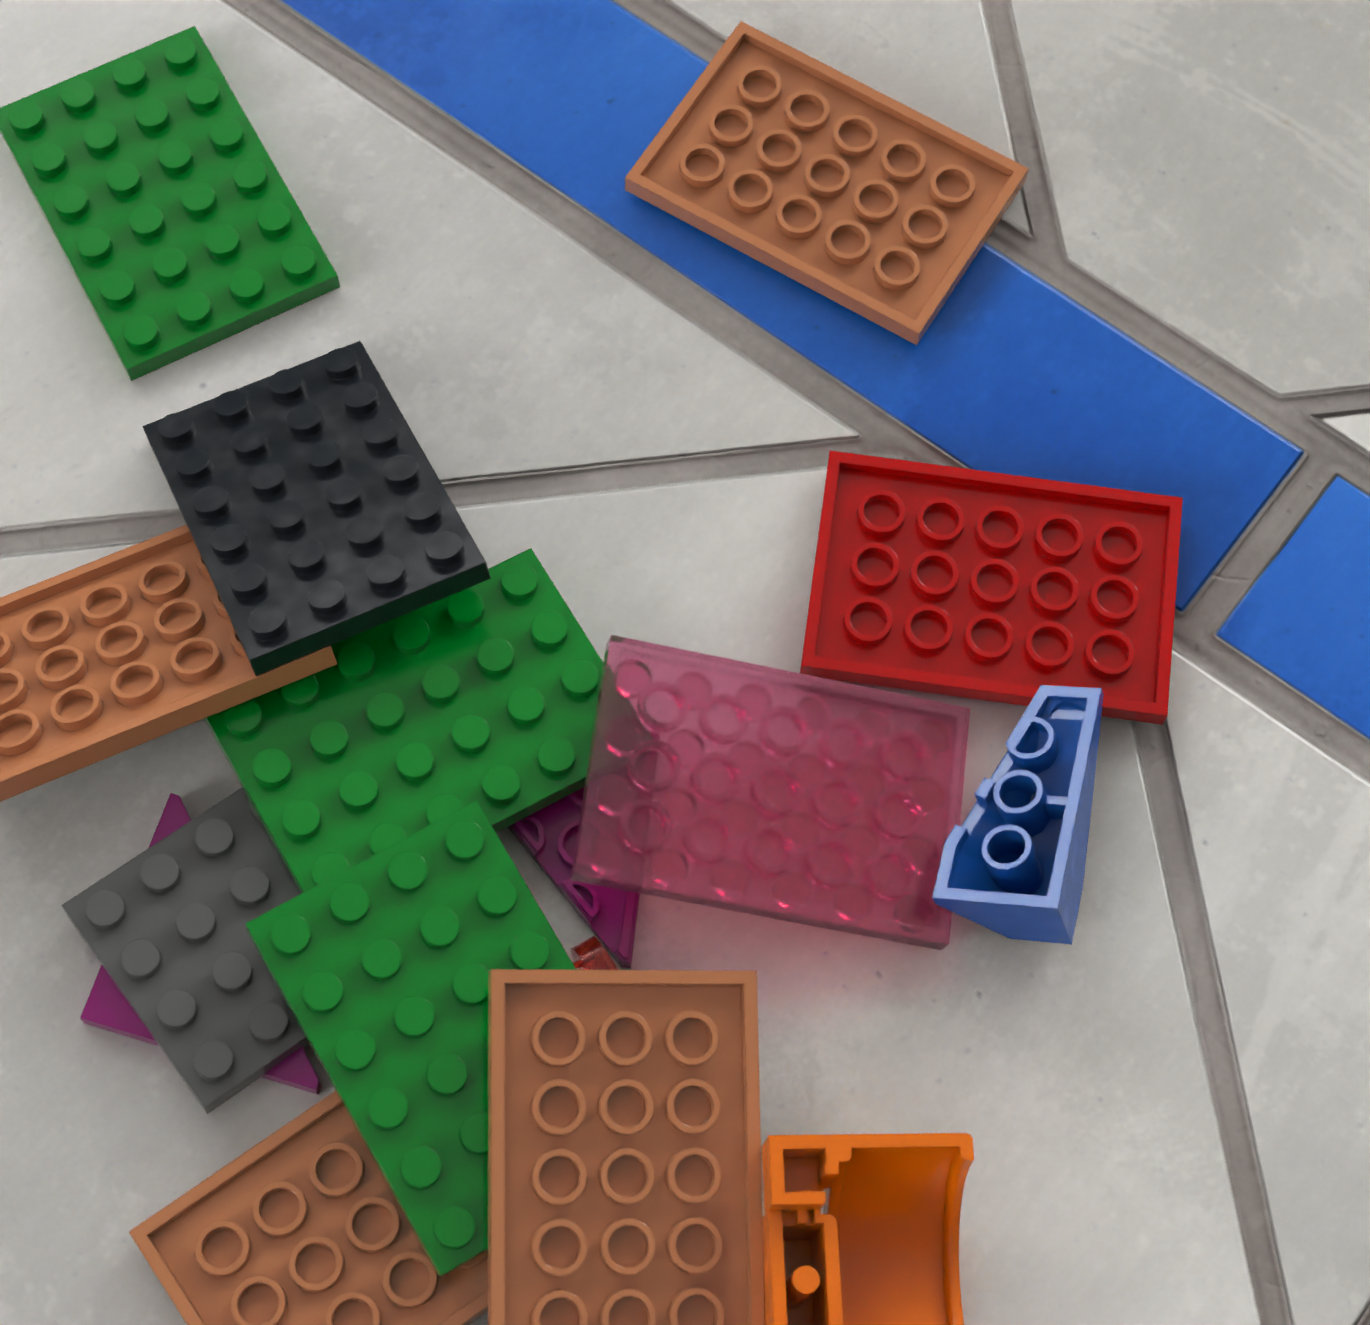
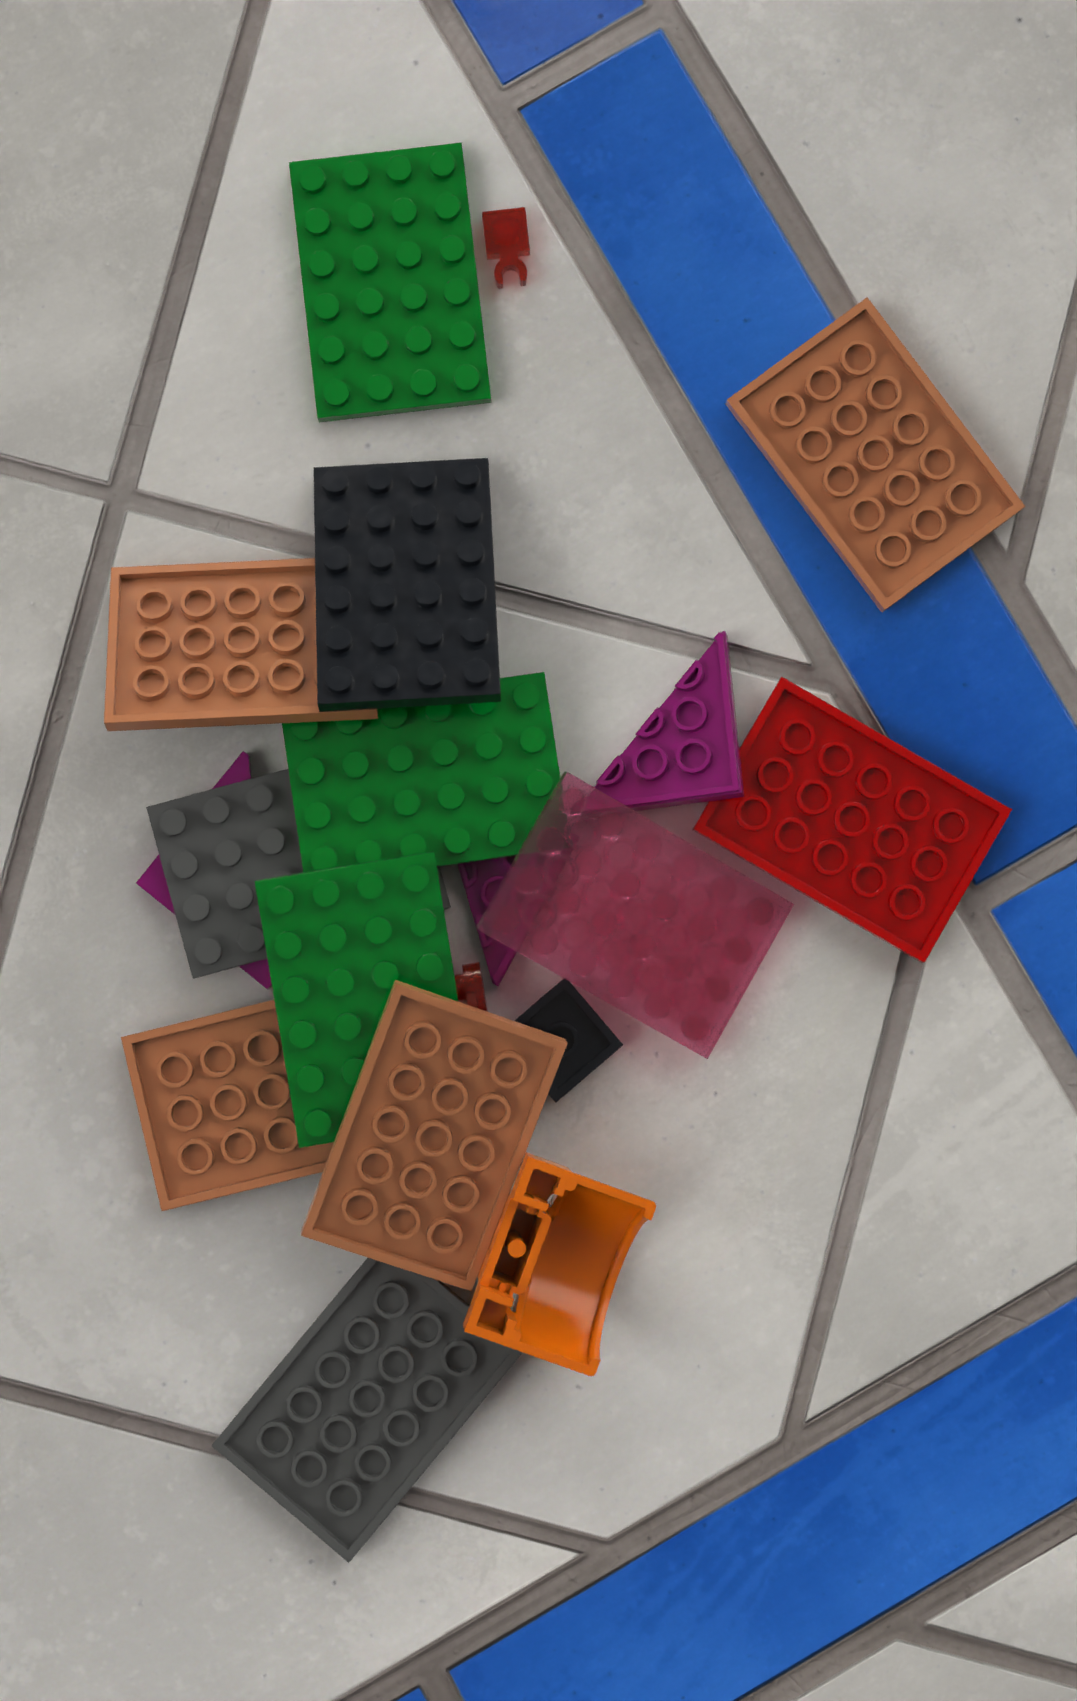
camera: 25 degrees right, 20 degrees up
blue wedge [932,685,1104,945] -> none
none -> clear red plate [482,207,530,289]
none -> black plate [514,977,623,1103]
none -> magenta tile [573,631,744,819]

